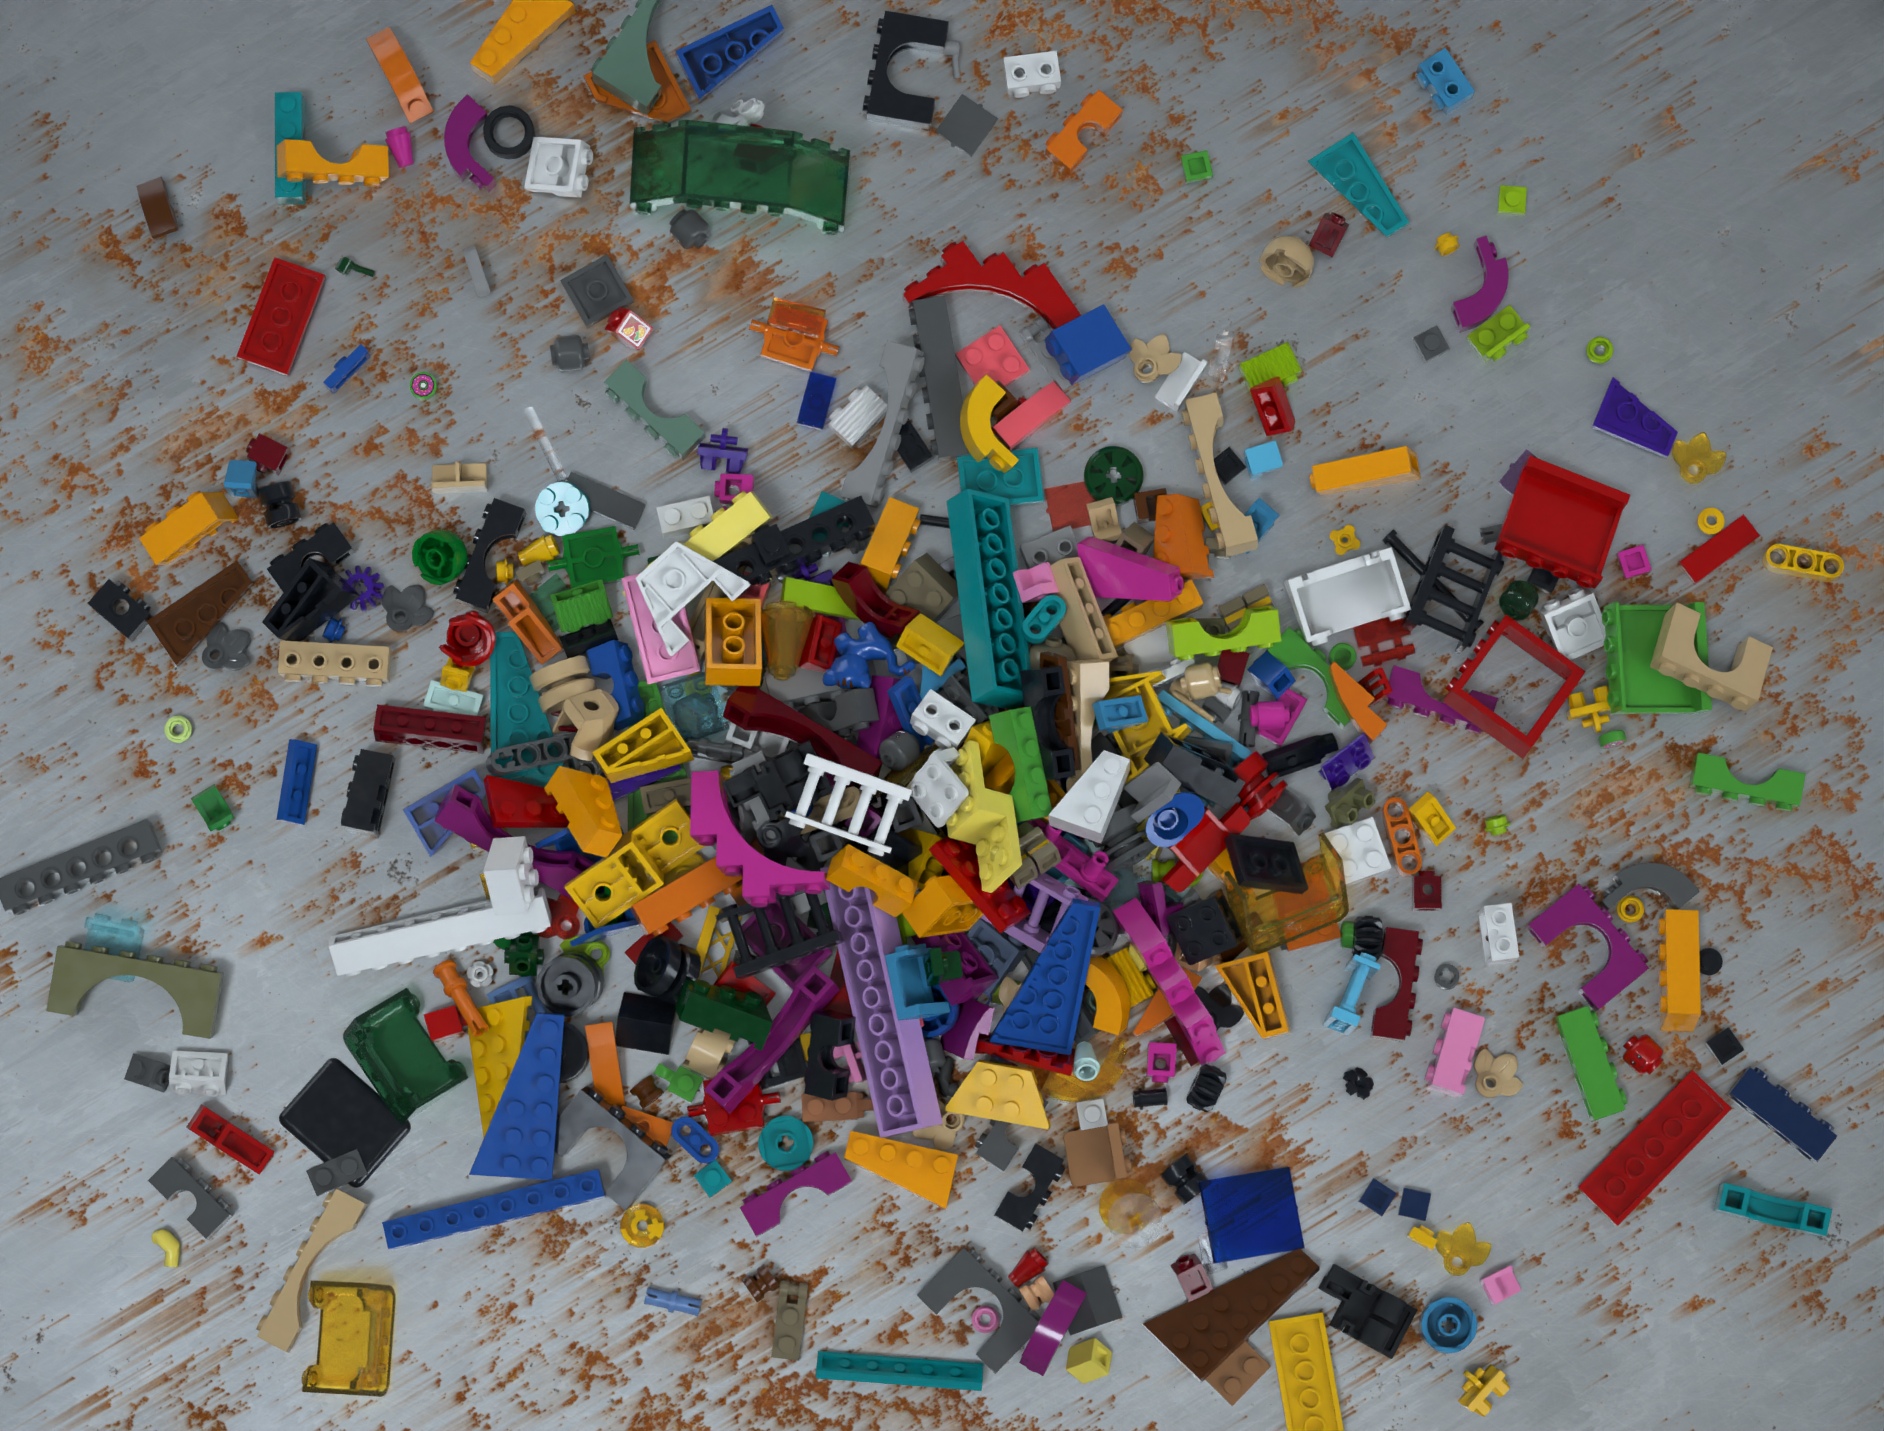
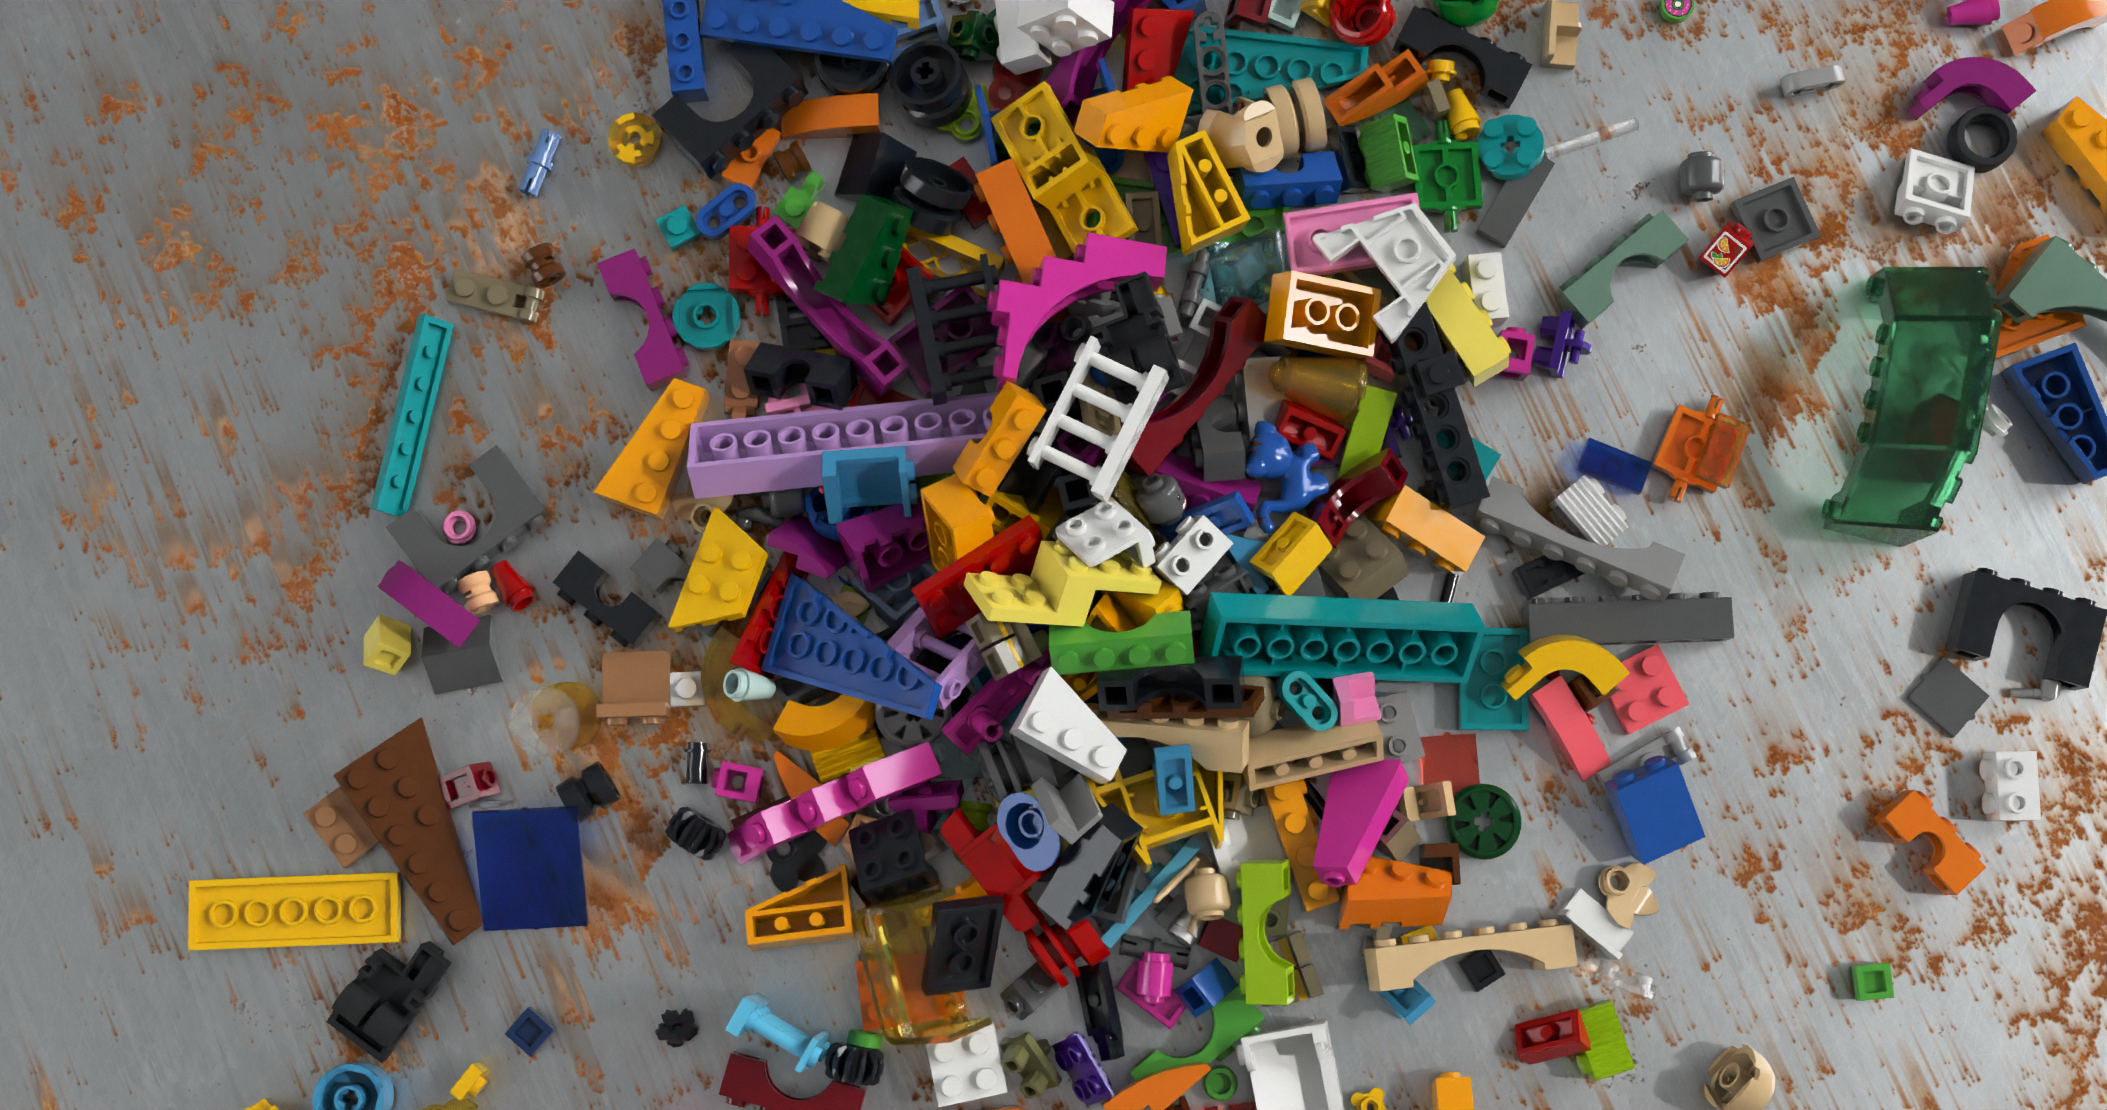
camera: 95 degrees right, 0 degrees up
dark grey head [669,209,709,249] -> none
red arch [903,241,1081,330] -> none
dark green slope [924,947,963,986] -> none
medium azure panel [1243,440,1283,480] -> none
dark blue tile [1398,1188,1431,1221] -> none

